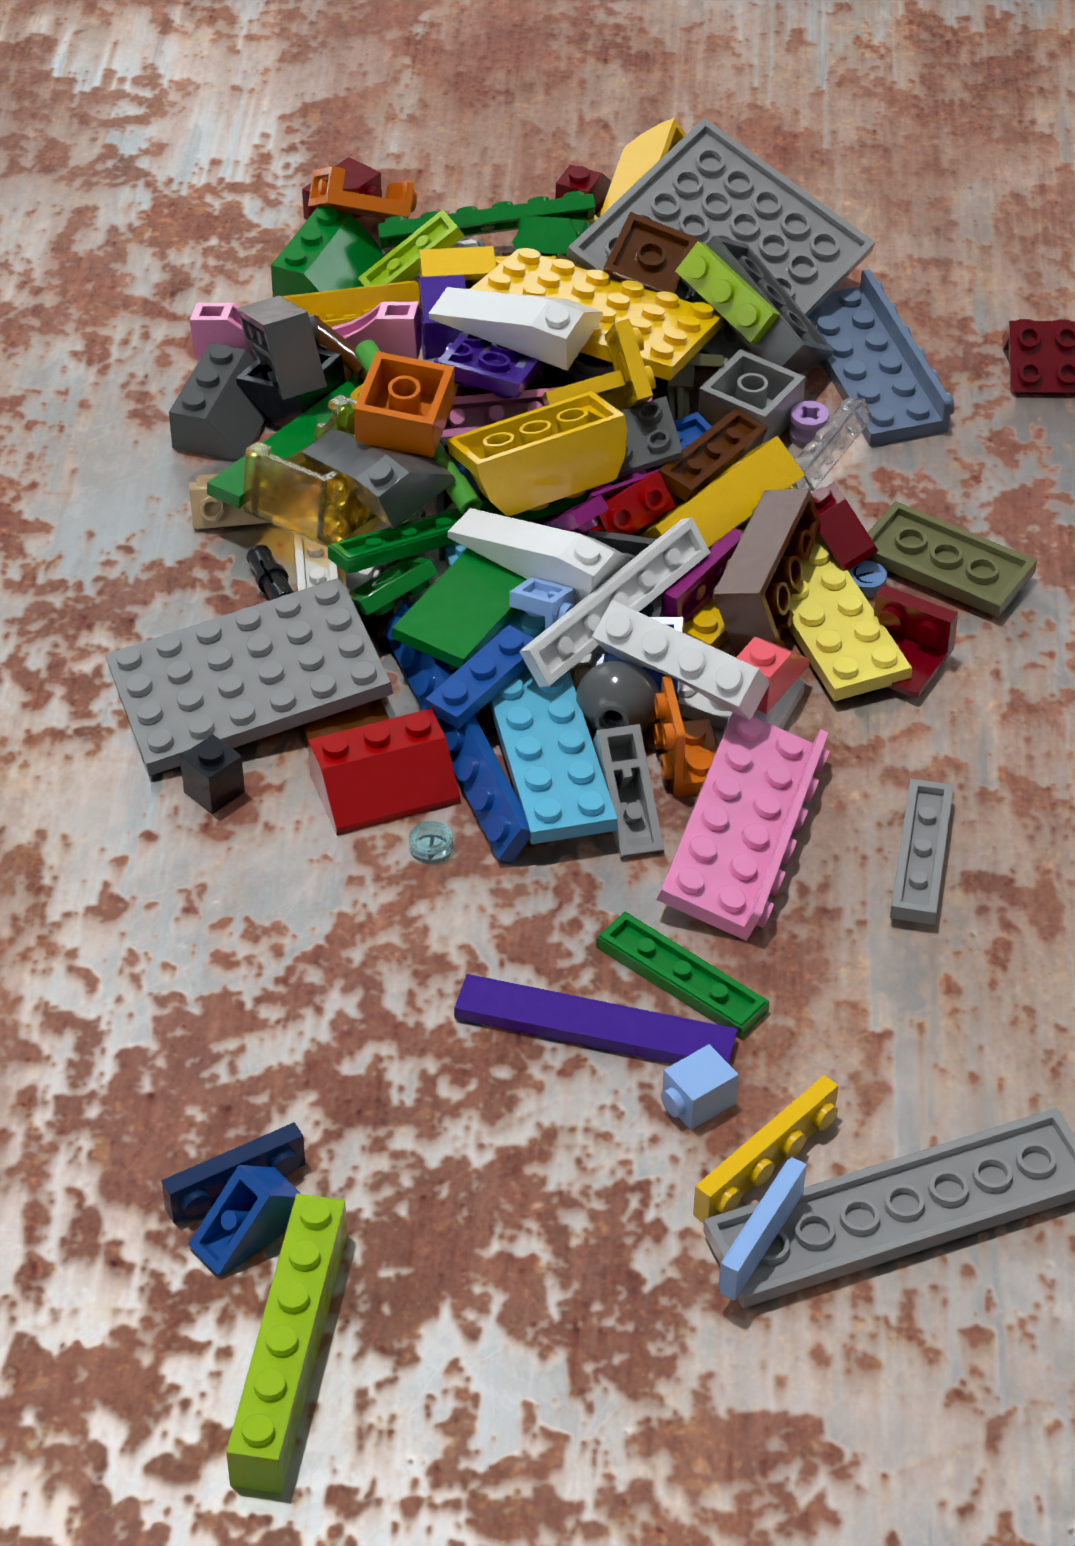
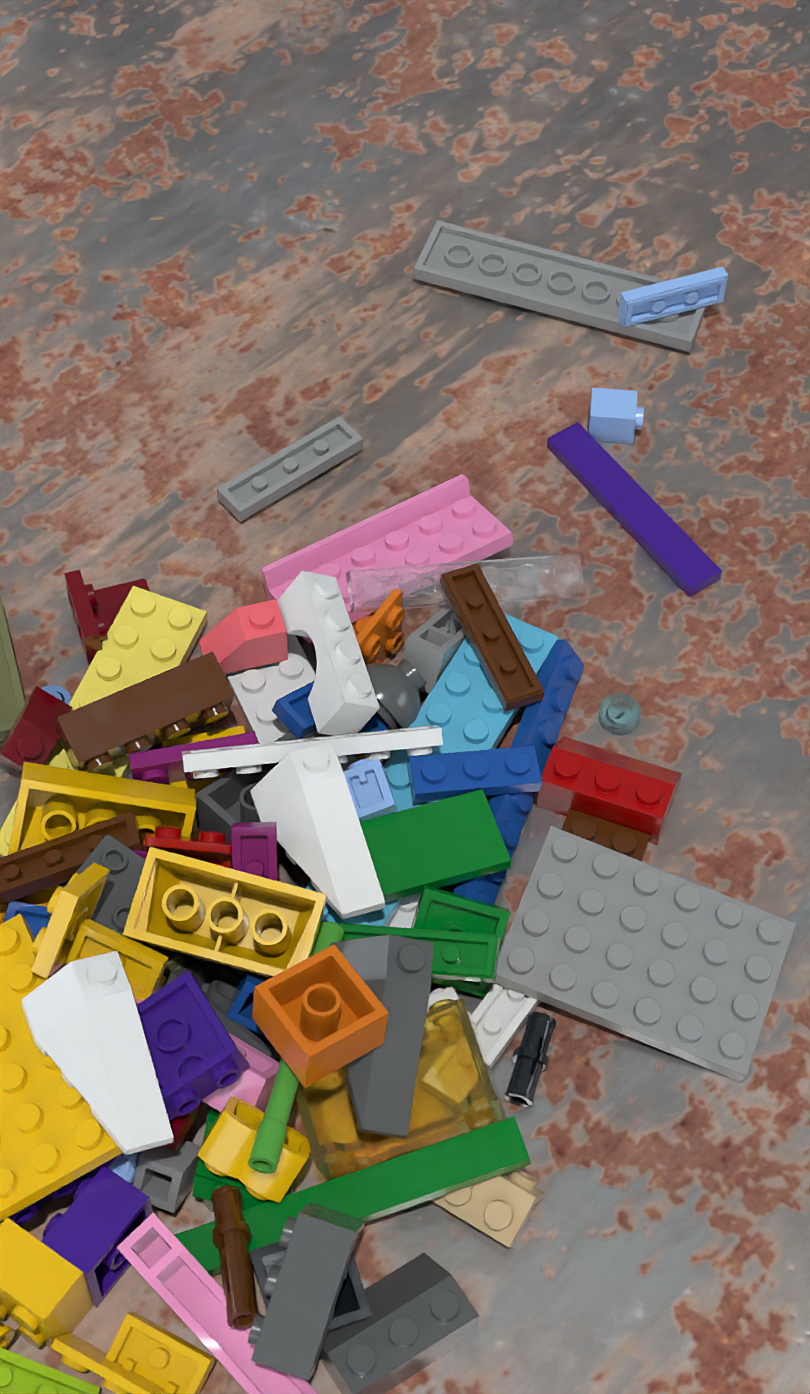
camera: 140 degrees left, 10 degrees up
black brick [180,734,245,814] -> none
green tile [596,911,770,1039] -> none
yellow plate [693,1075,839,1223] -> none
none -> clear plate [346,554,585,613]
none -> reddish brown tile [439,563,545,712]

